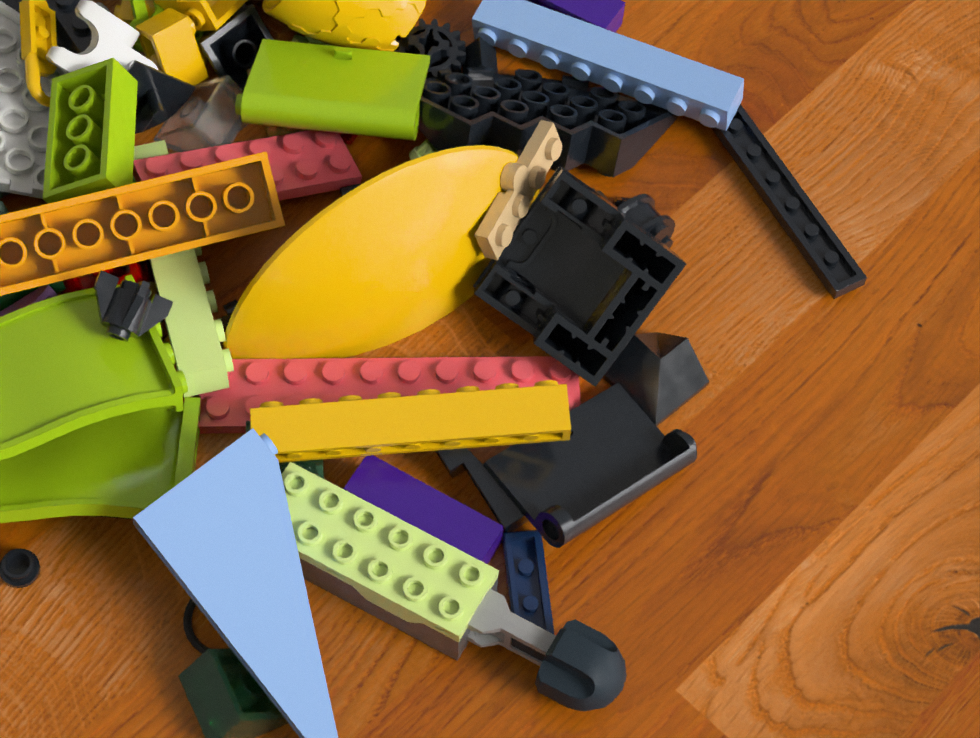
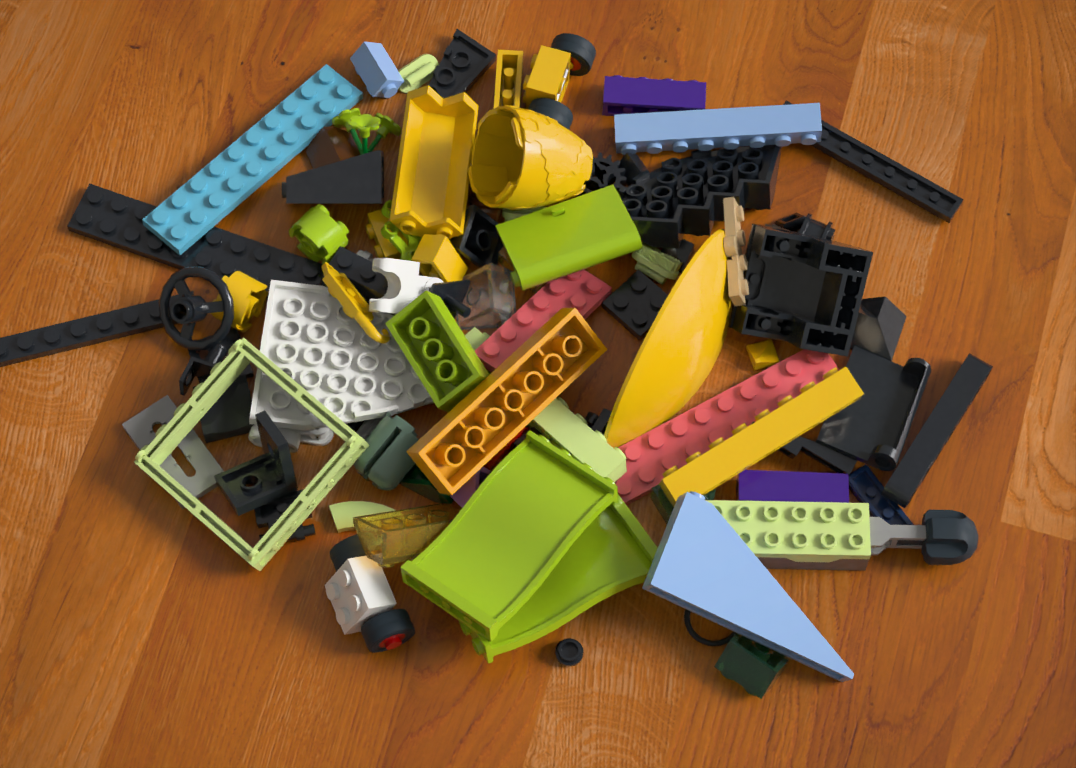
camera: 25 degrees left, 5 degrees up
black brick [94,270,173,342] -> none
none -> yellow slope [746,339,780,370]
none -> black beam [881,353,993,508]

